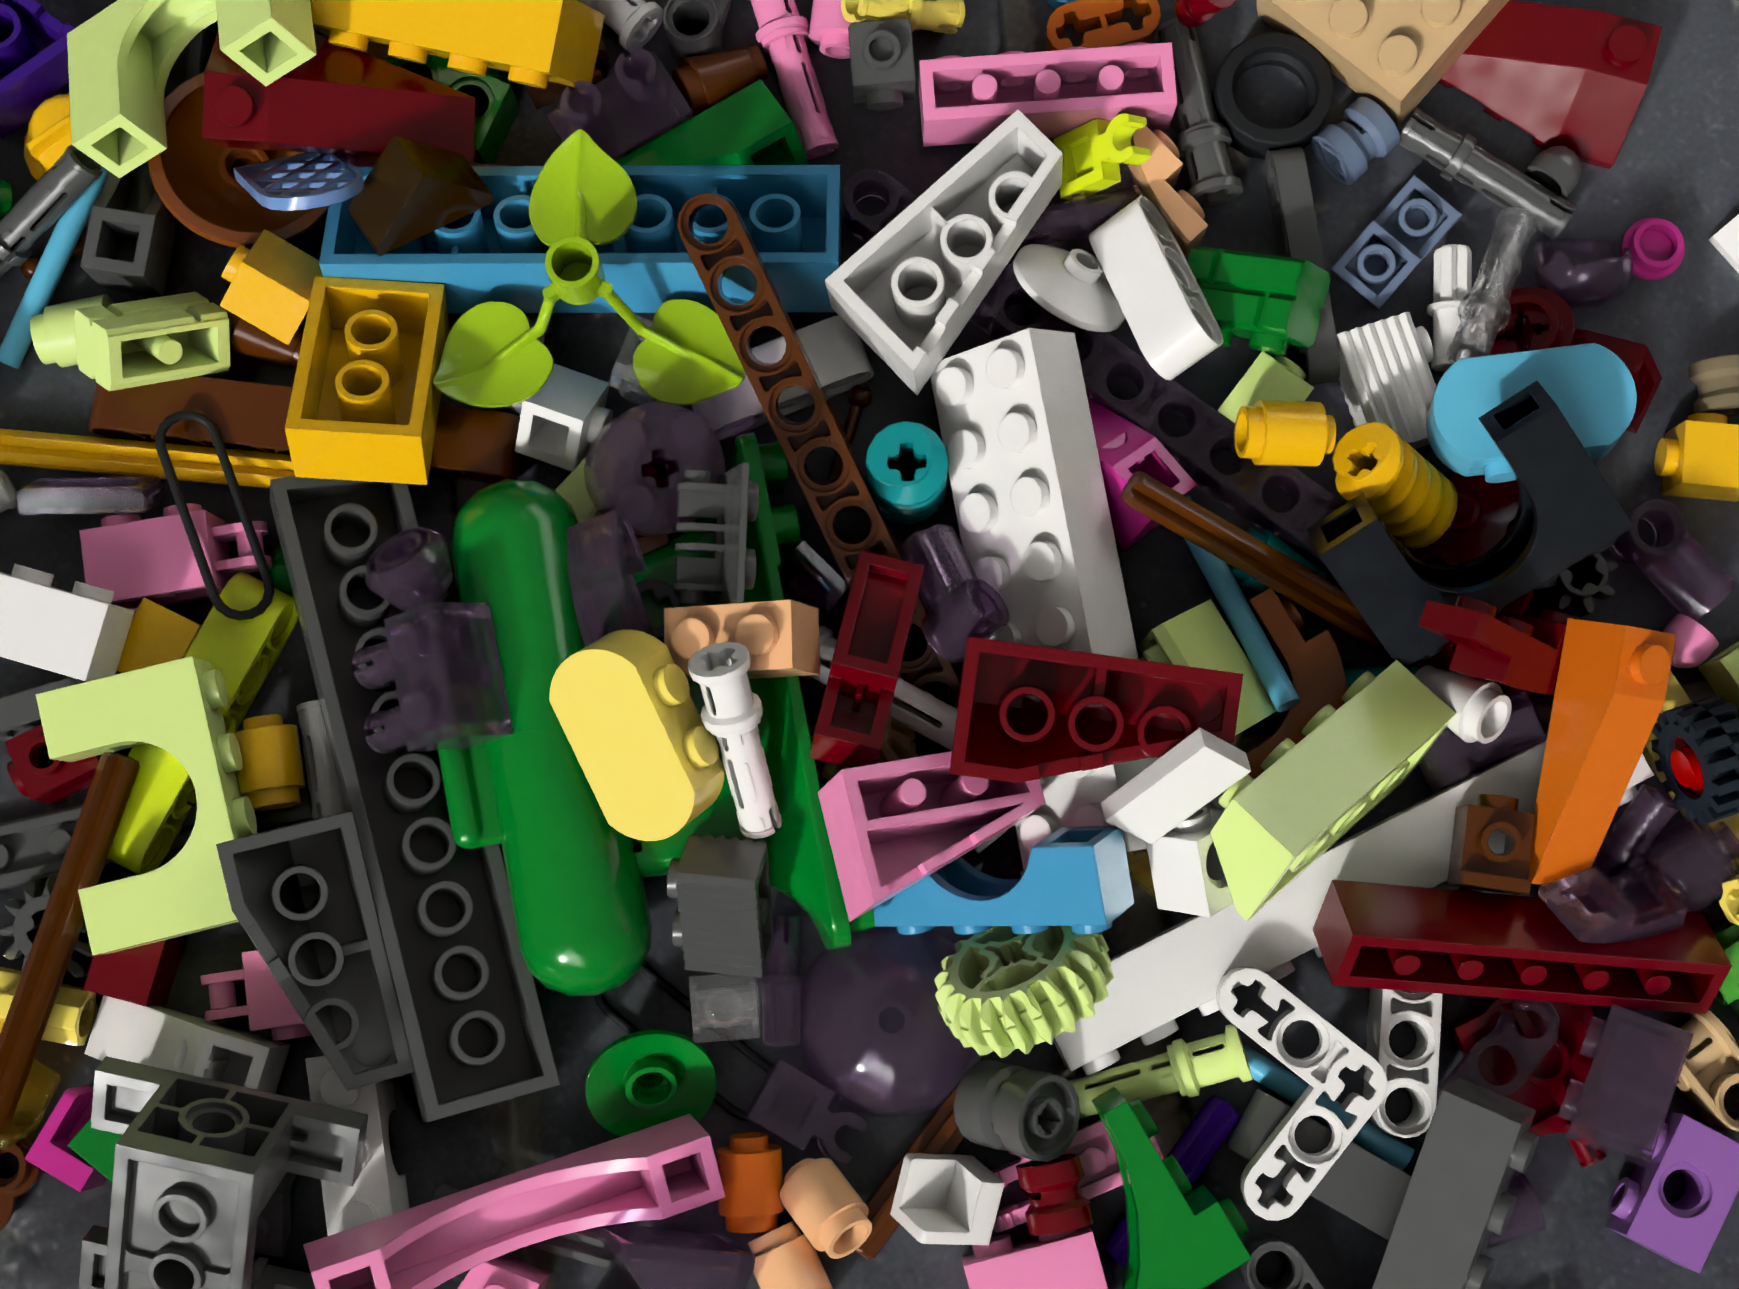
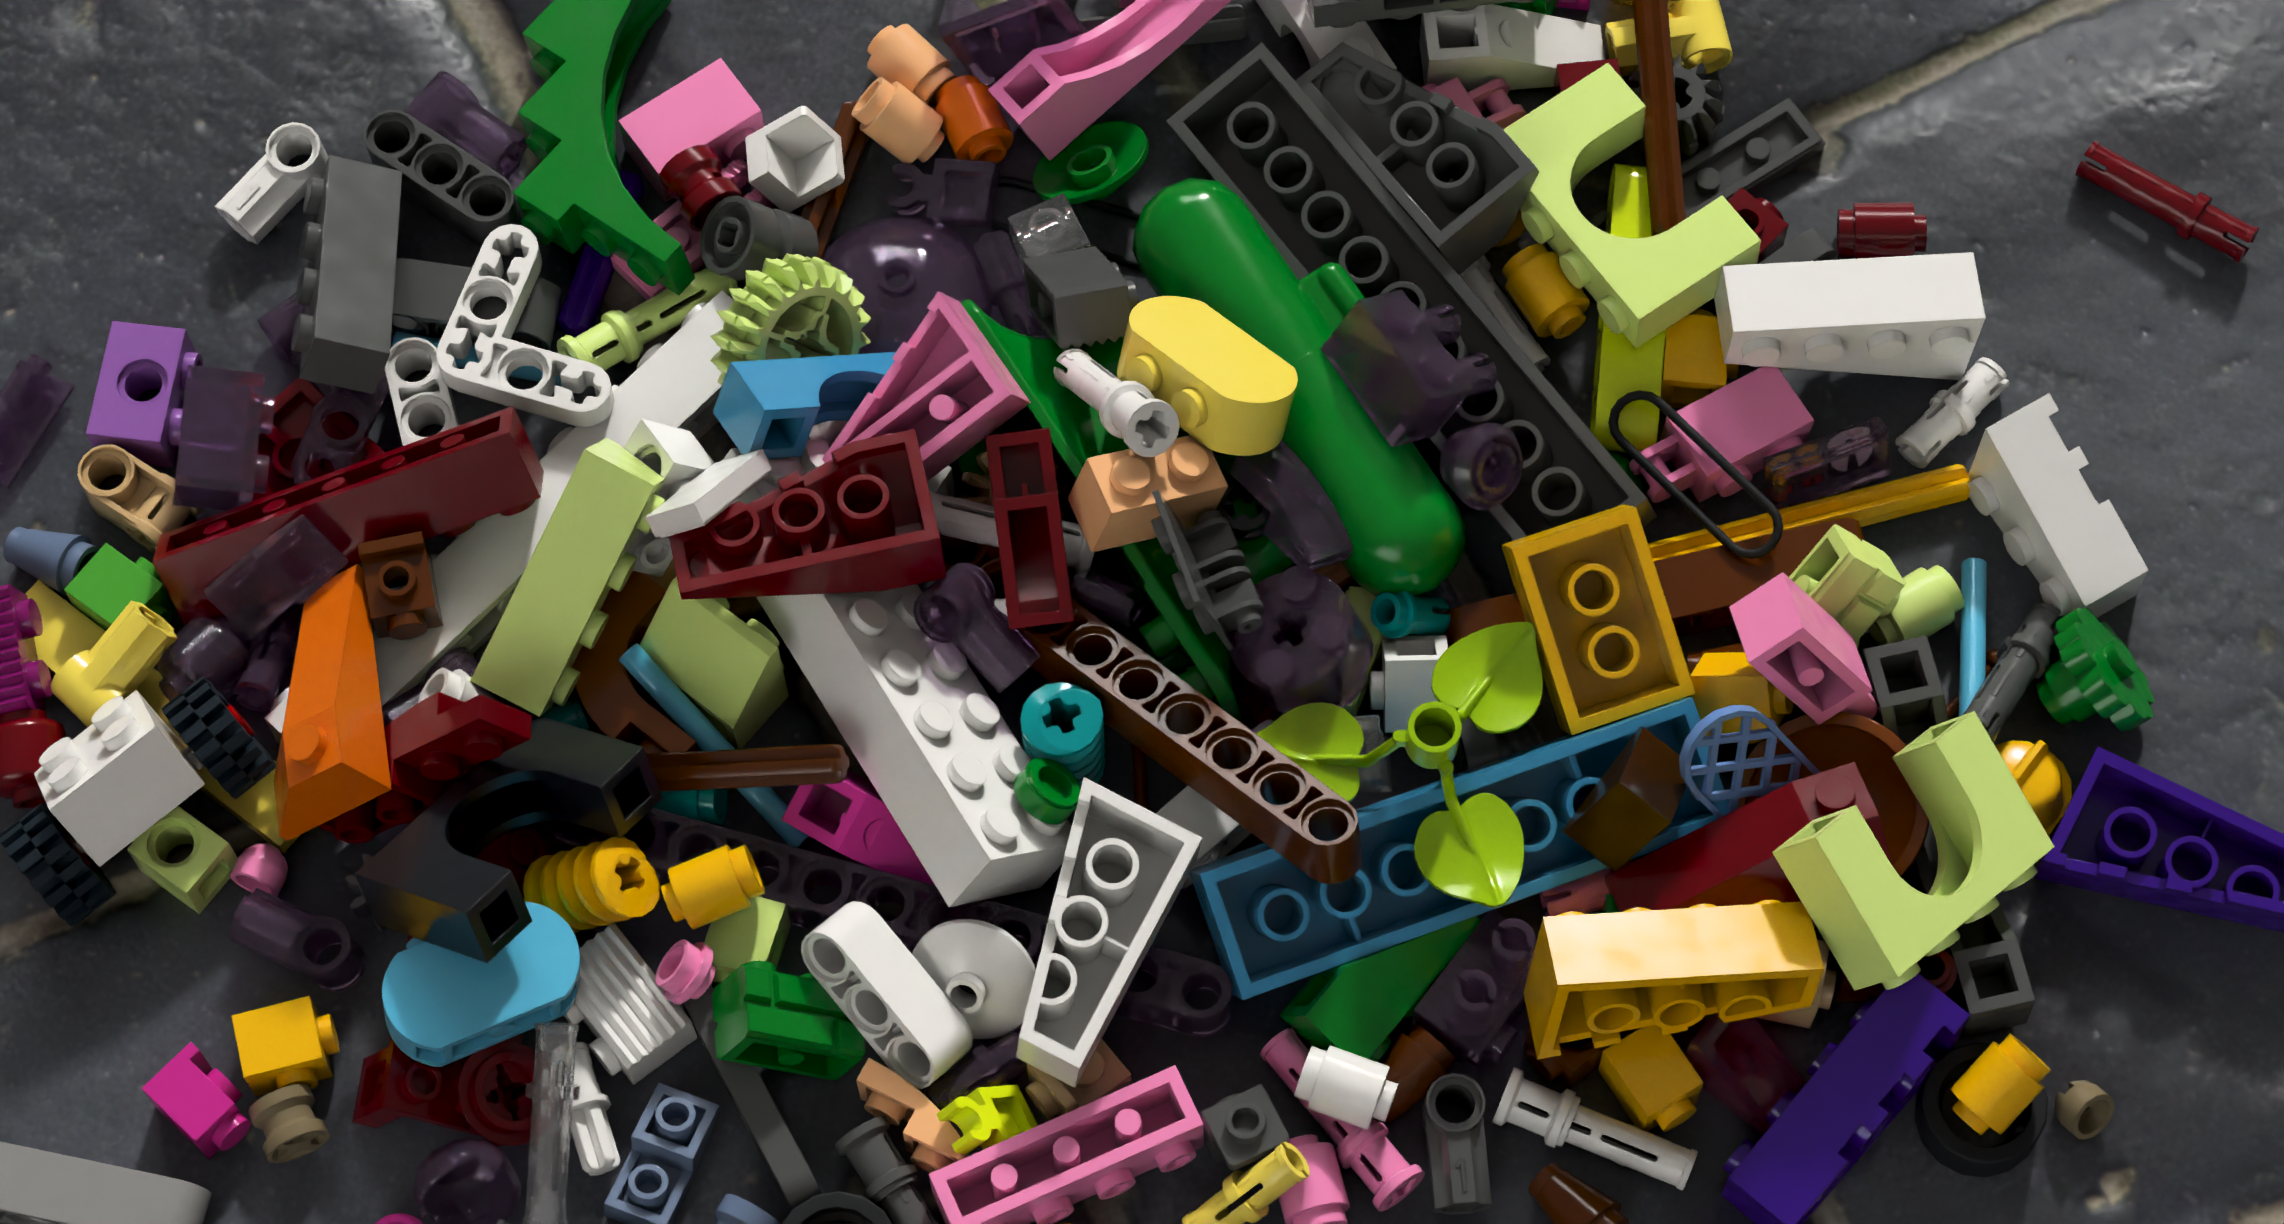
camera: 155 degrees right, 15 degrees down
none -> bright pink plate [655,939,716,1005]
none -> green tile [1014,758,1081,824]
none -> white brick [1294,1045,1398,1130]
none -> teal pin [1370,591,1451,639]
none -> bright pink brick [1729,572,1878,725]

